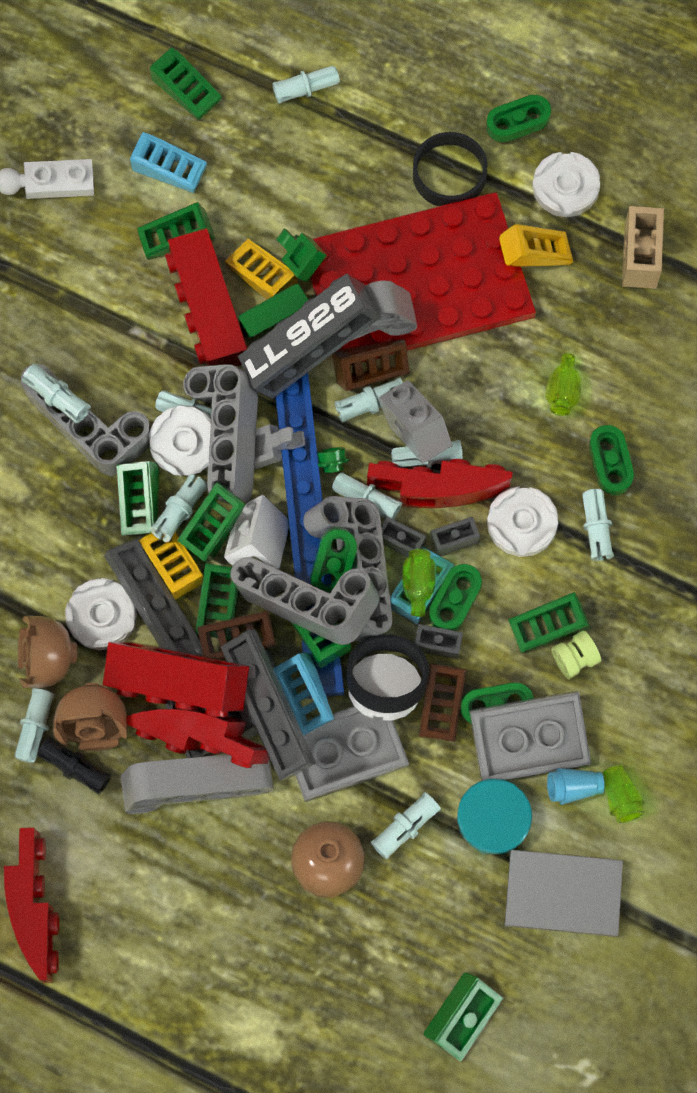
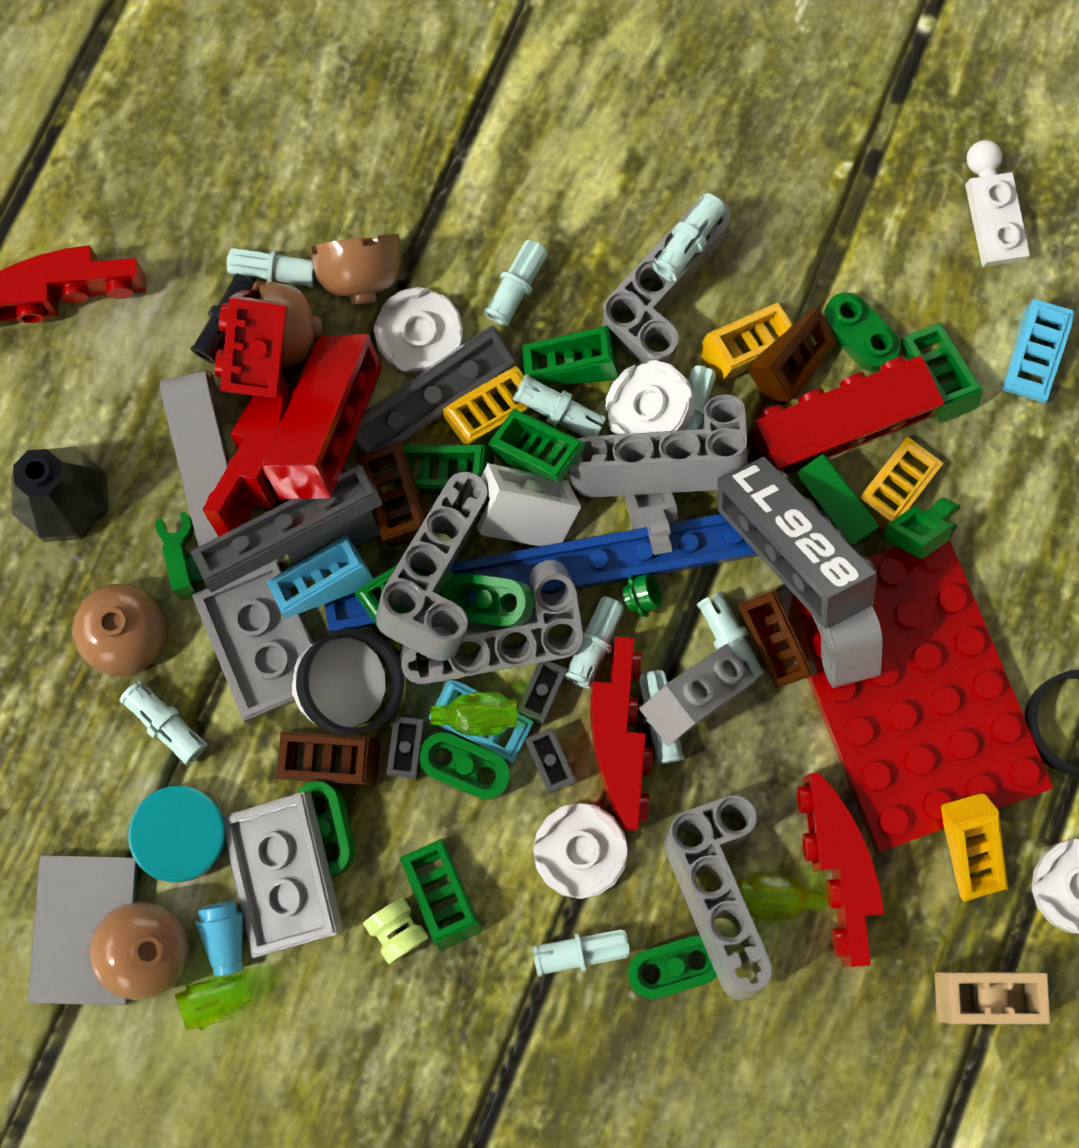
camera: 80 degrees right, 5 degrees up
none -> black cone [11,447,108,542]
none -> medium nougat cylinder [88,901,189,1001]
none -> green plate [155,512,203,600]
none -> red bracket [214,288,288,399]
none -> light aqua axle [483,239,547,327]
none -> light grey beam [664,795,772,1001]
none -> yellow slope [698,302,793,384]
none -> reddish brown slope [747,308,838,401]
none -> red slope [796,773,884,967]
none -> green plate [822,292,900,372]

